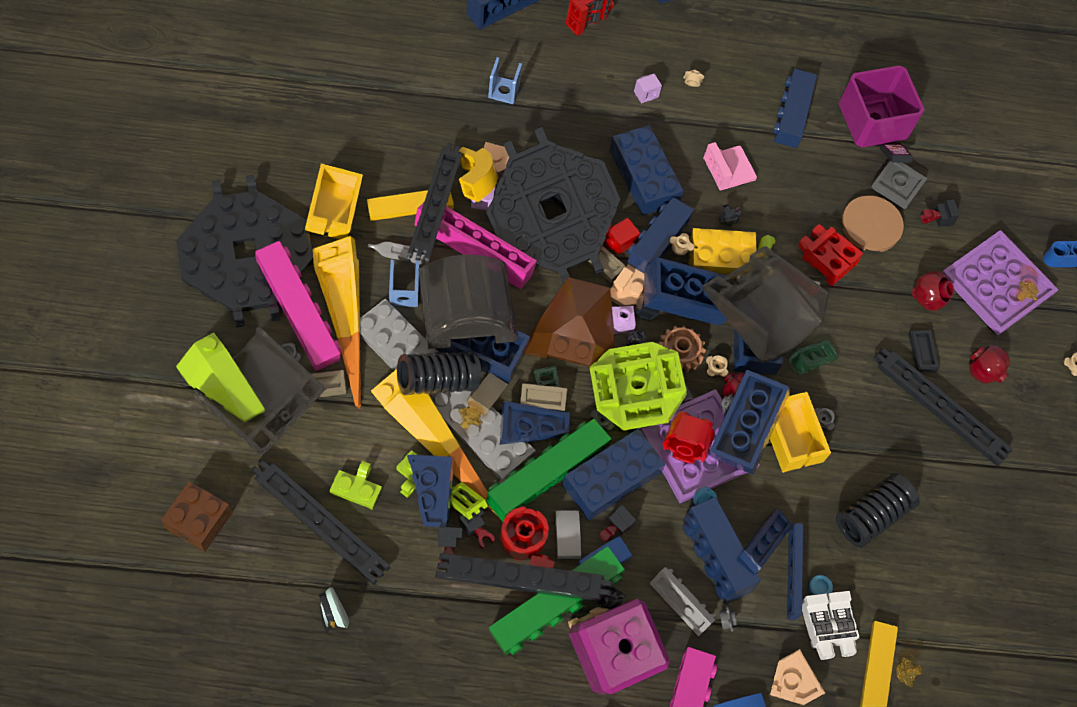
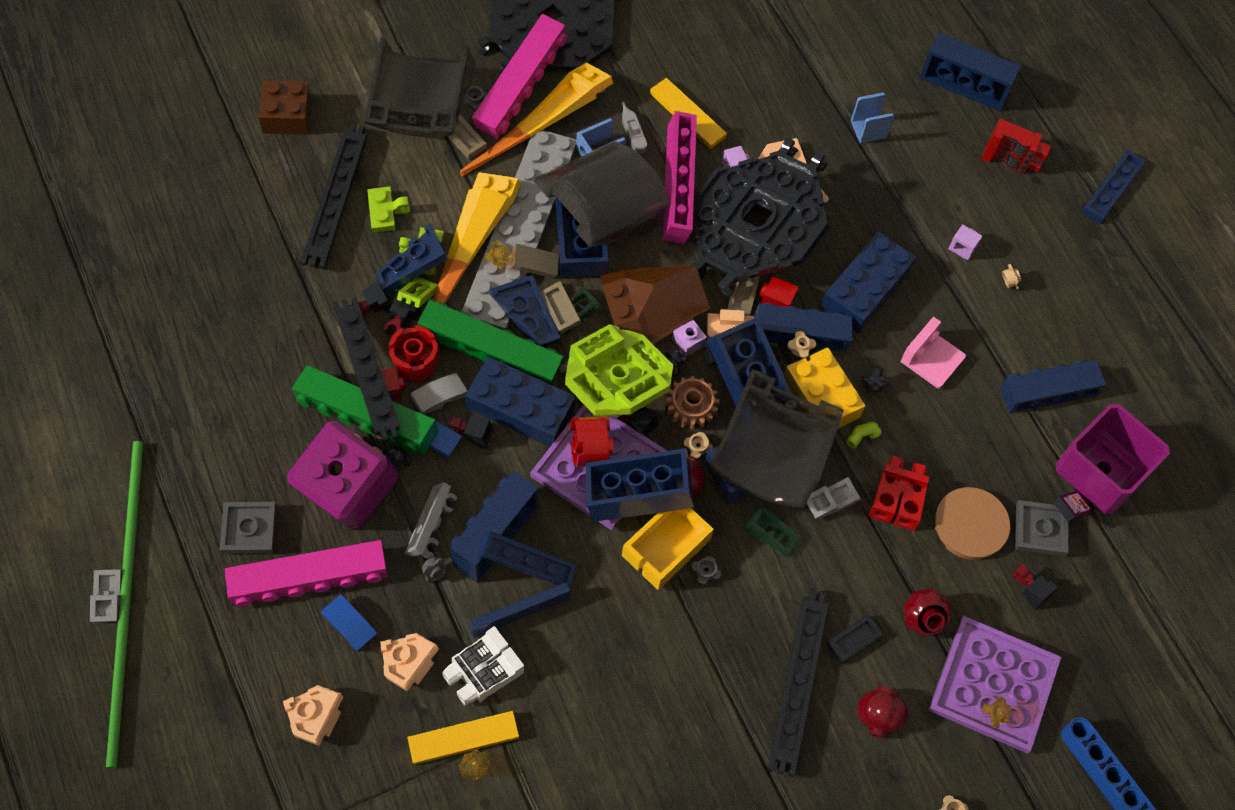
camera: 65 degrees right, 0 degrees up
lime wedge [176,333,265,422] -> none
yellow piece [305,164,363,239] -> none
piece [319,587,349,633] -> none
black piece [397,351,481,395] -> none
black hinge [407,143,462,263] -> none
yellow arch [459,147,498,202] -> none
dark azure tile [693,487,717,505] -> none
dark azure tile [808,575,833,595] -> none
black piece [836,473,920,548] -> none

